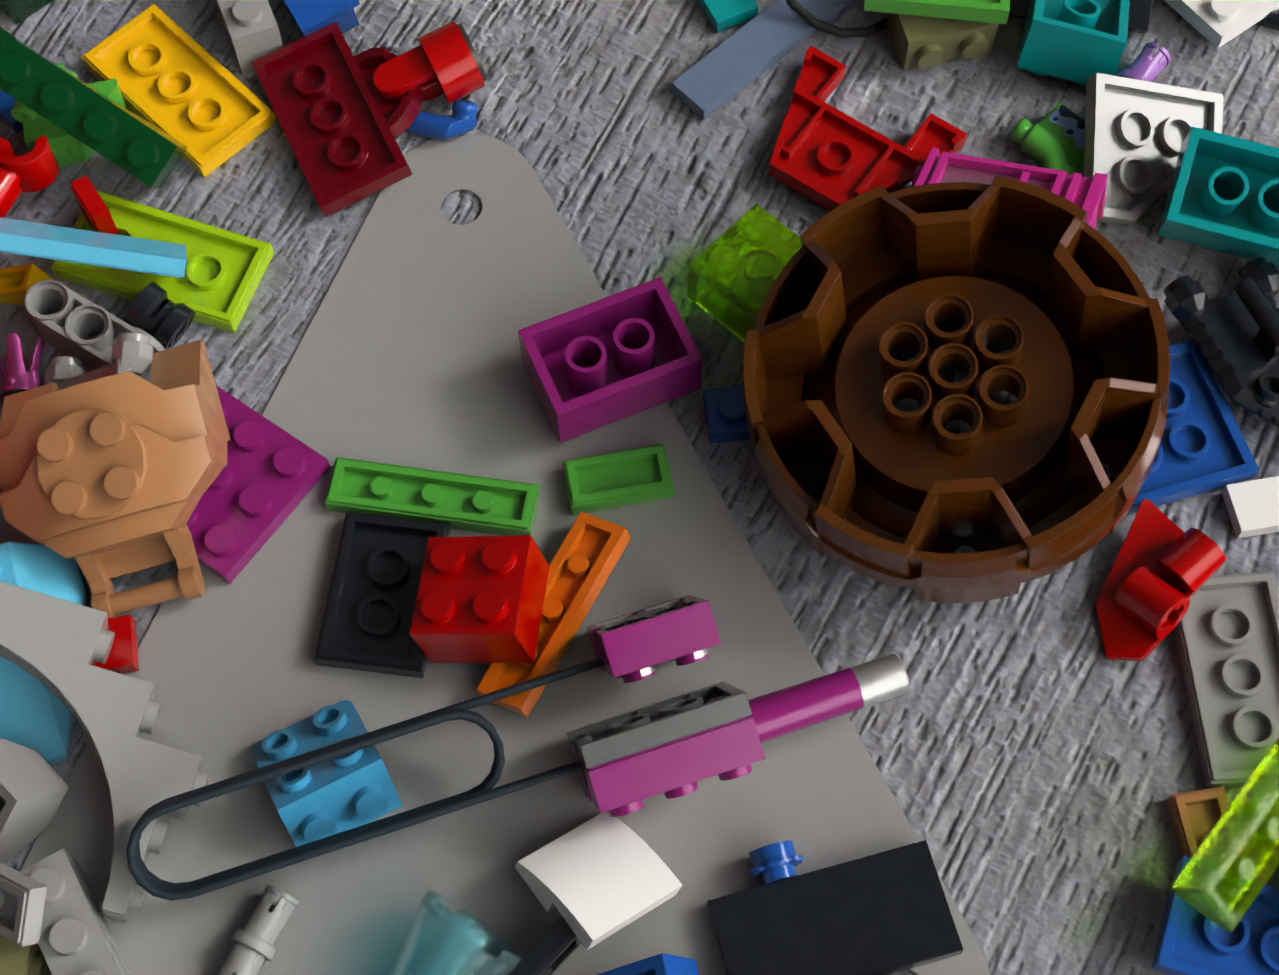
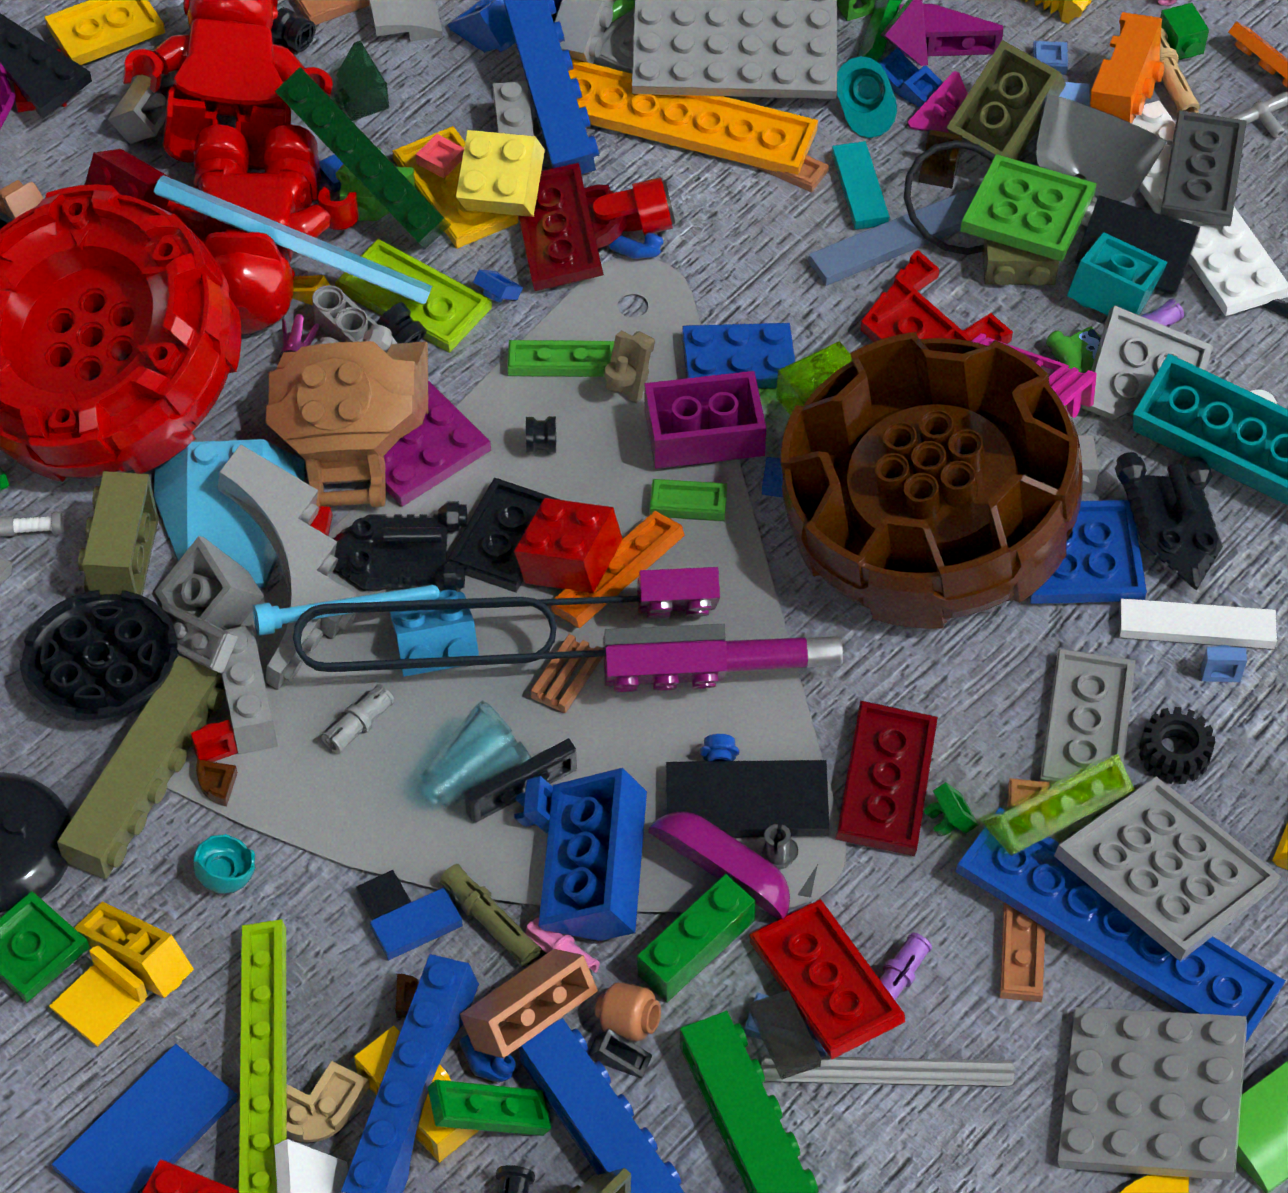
camera: 15 degrees right, 10 degrees down
red tile [70,175,119,235] -> none
bright green tile [324,457,540,536] -> none
white slope [515,811,682,950] -> none
red panel [1095,499,1226,661] -> none
none -> medium azure piece [253,585,440,636]
none -> black shield [332,501,467,591]
none -> coral plate [416,134,464,179]
none -> light yellow brick [456,130,545,217]
none -> blue plate [473,269,523,302]
none -> bright green tile [508,340,614,377]
none -> black wheel [526,416,556,454]
none -> nougat tile [531,634,603,713]
none -> dark tan hips [604,330,655,403]
none -> blue plate [682,323,798,388]
none -> dark red tile [835,701,938,856]
none -> green tile [924,782,979,836]

